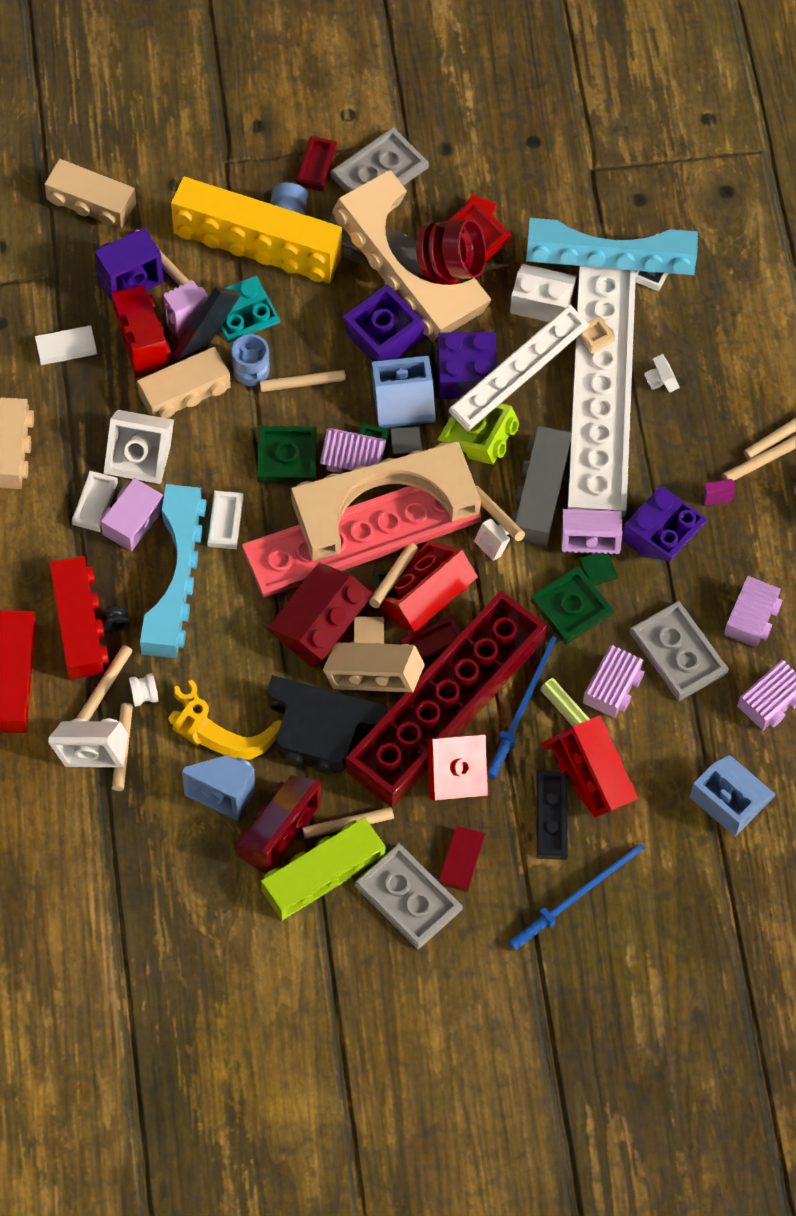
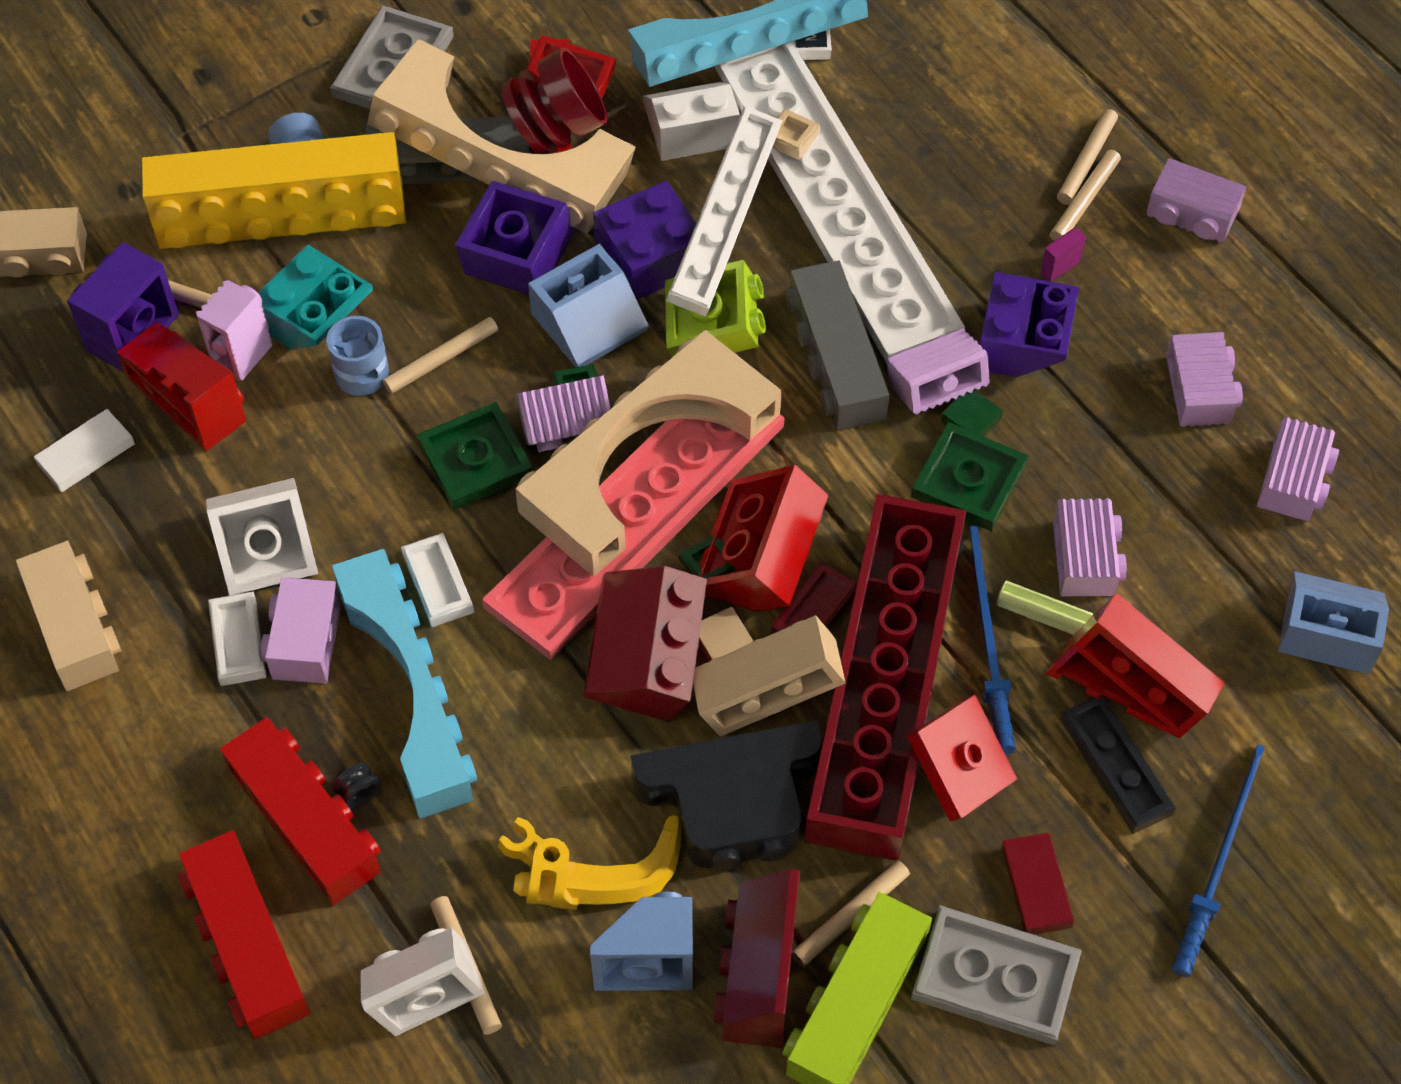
camera: 25 degrees left, 5 degrees down
tan bar [77,645,133,721] -> none
white wheel [129,673,159,707] -> none
tan brick [137,347,231,418] -> none
black tile [172,287,240,361] -> none
dark red tile [296,136,337,191] -> none
tan bar [369,543,418,608] -> none
dark grey tile [390,427,422,459] -> none
white tile [474,518,510,561] -> none
tan bar [476,486,525,541] -> none
light grey tile [629,601,729,702] -> none
white tile [644,354,680,393] -> none

